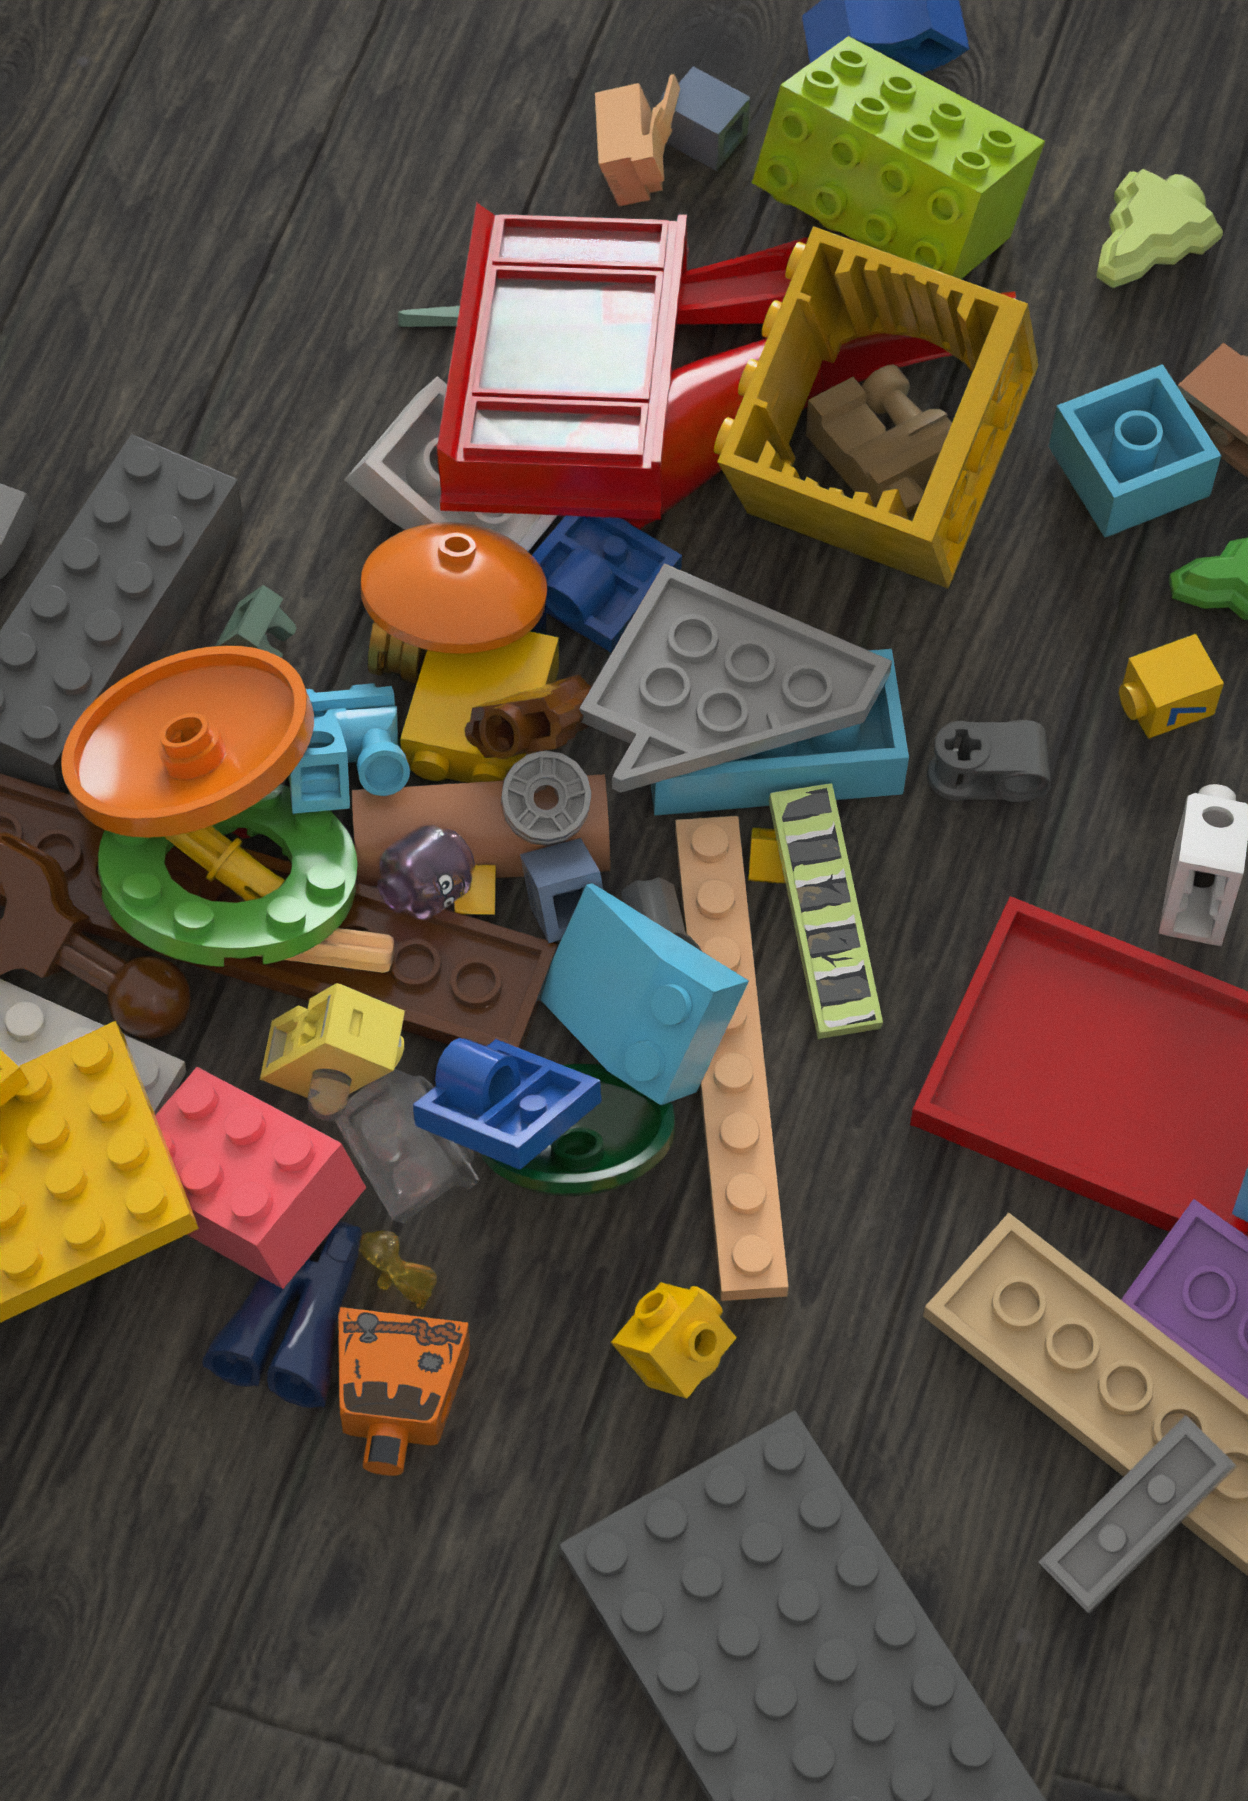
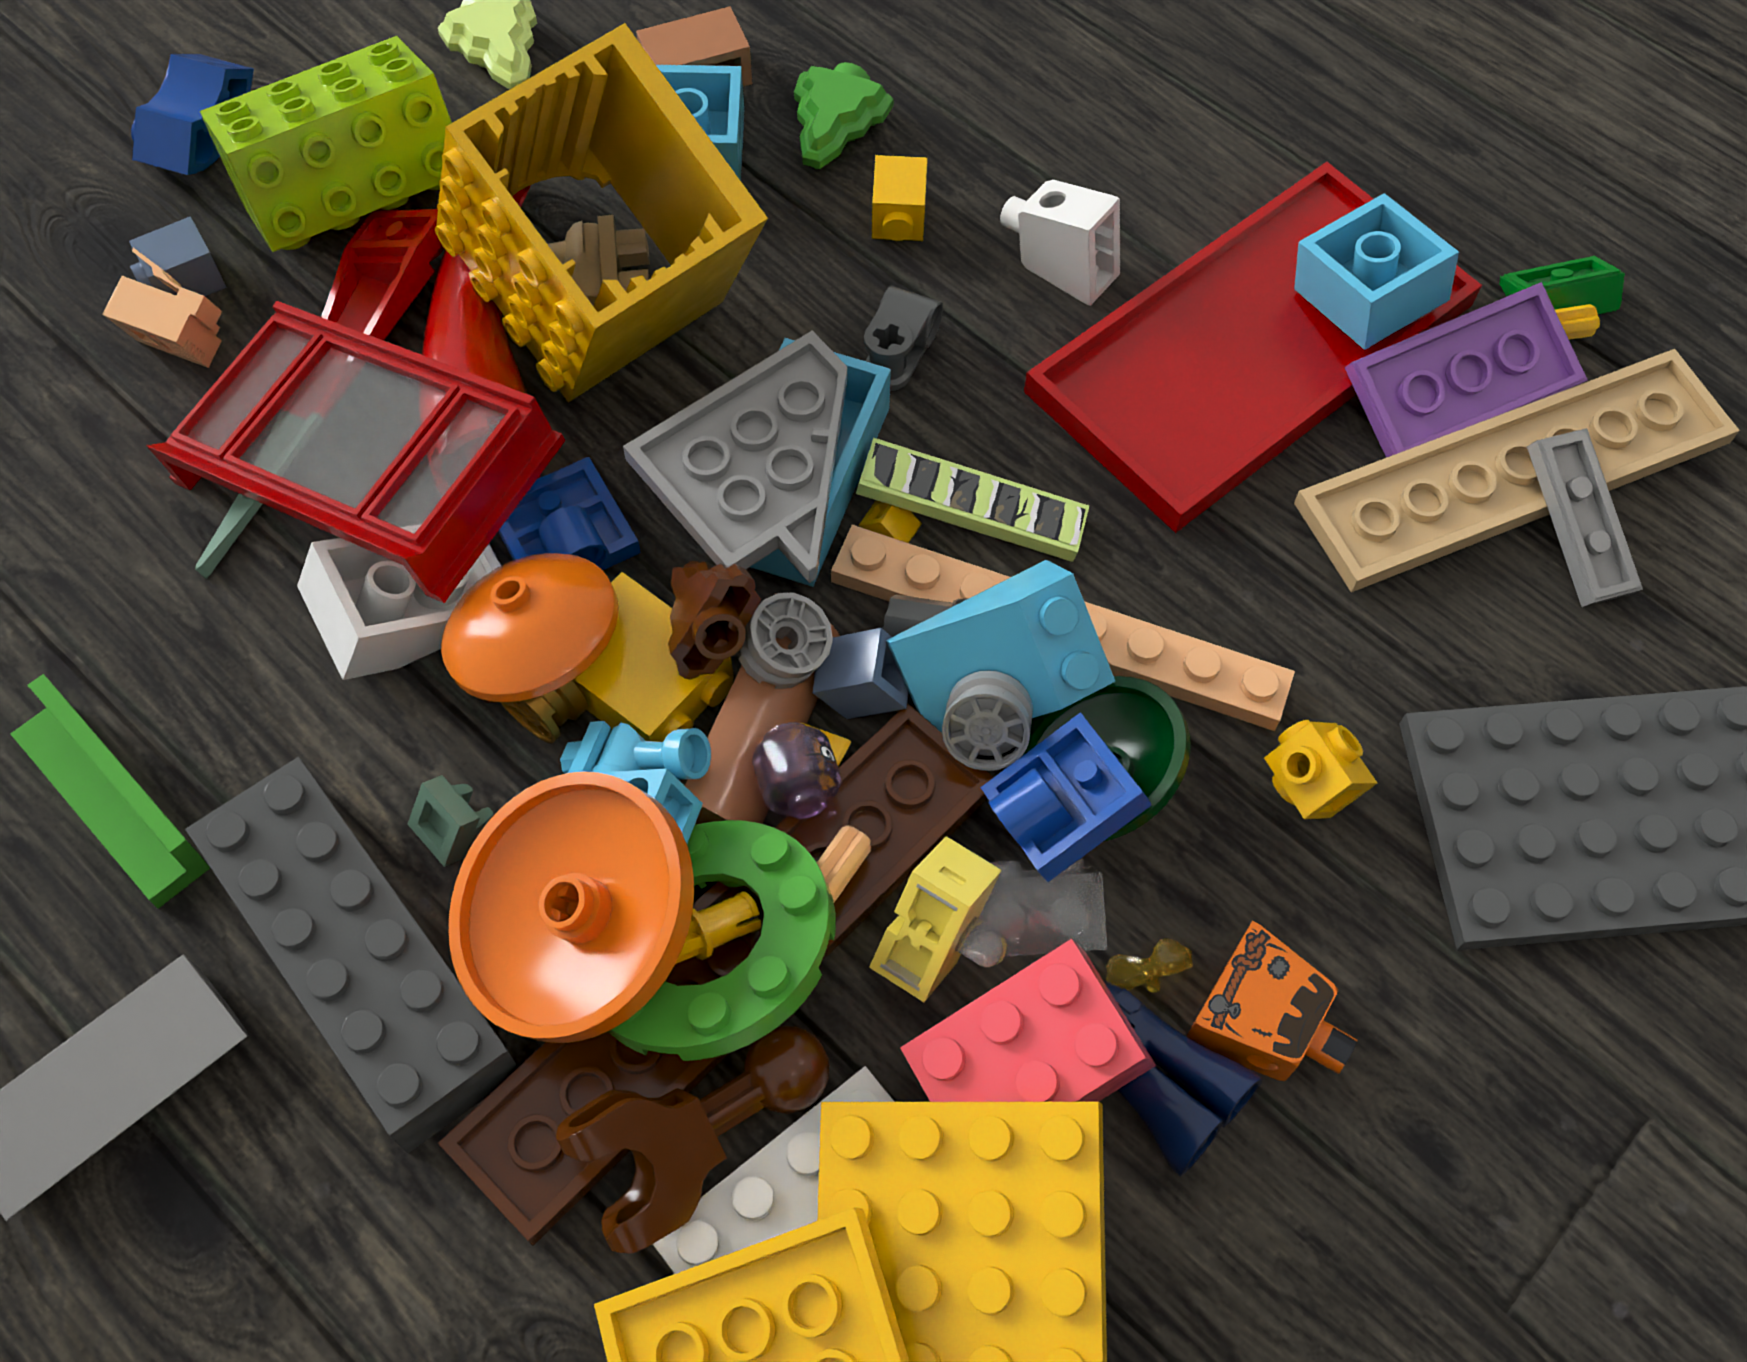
camera: 65 degrees left, 0 degrees up
none -> bright green fence [10,674,211,909]
none -> light grey wheel [942,671,1033,771]

